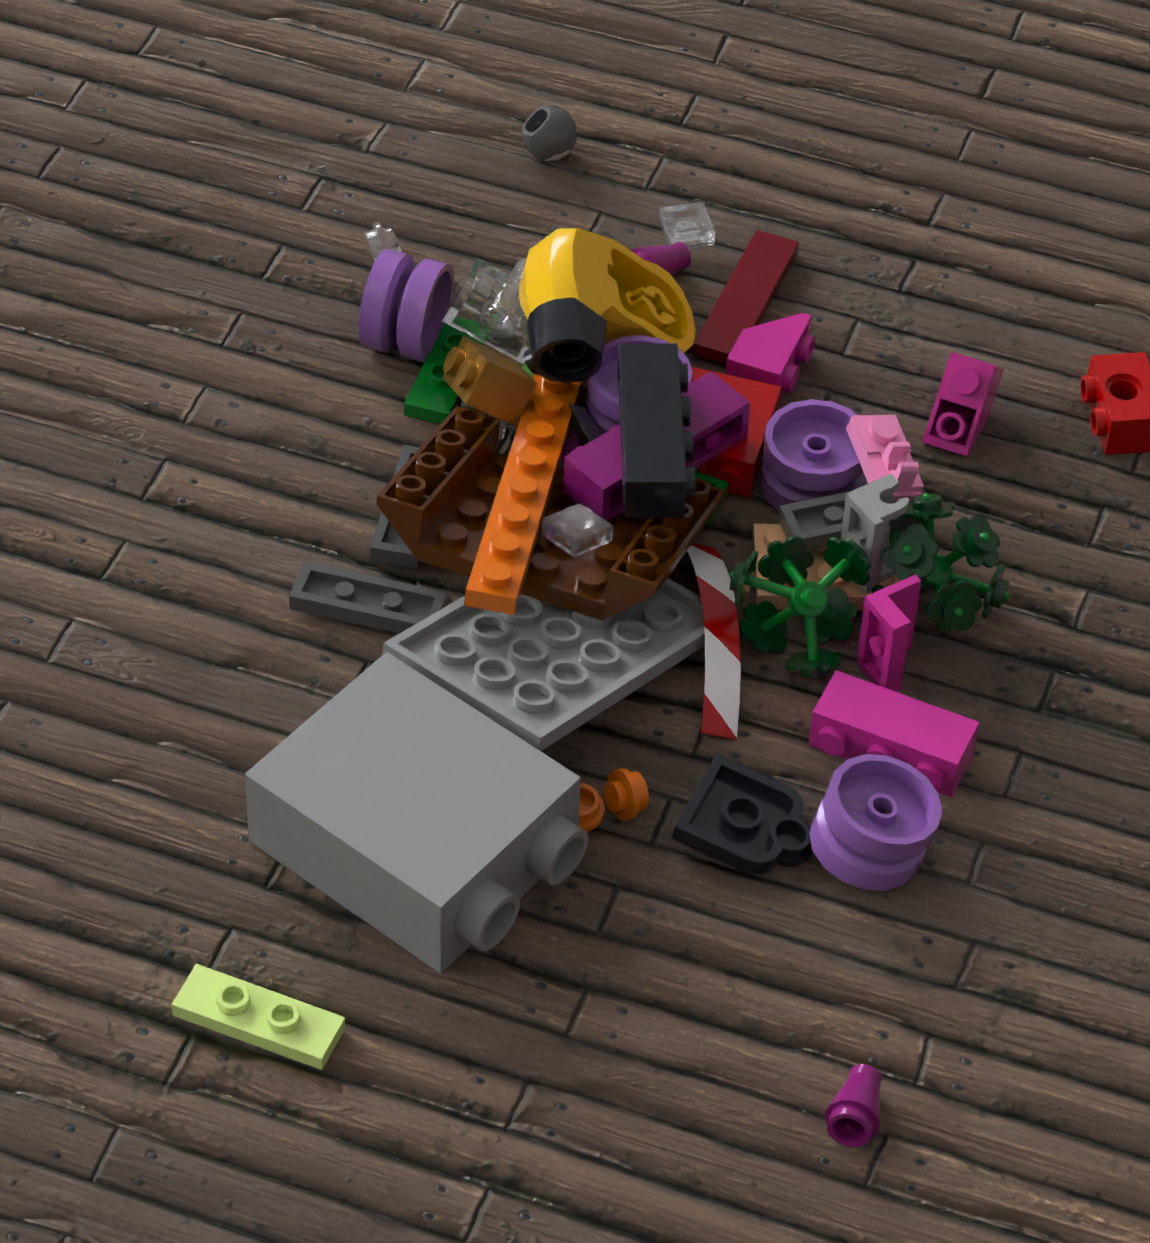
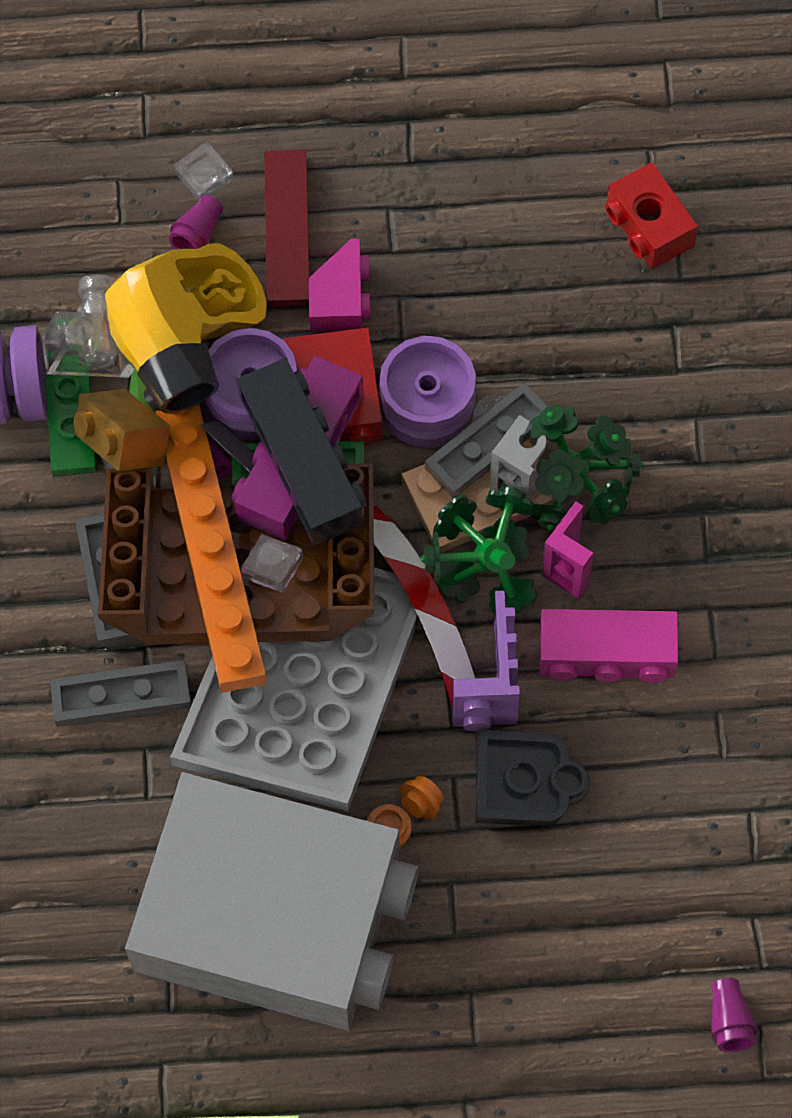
camera: 20 degrees left, 20 degrees up
dark grey piece [522,105,577,161] -> none
medium lavender wheel [809,754,943,891] -> none
bright pink plate [846,415,924,502] -> none
dark pink slope [922,352,1004,457] -> none
none -> medium lavender plate [453,591,520,732]

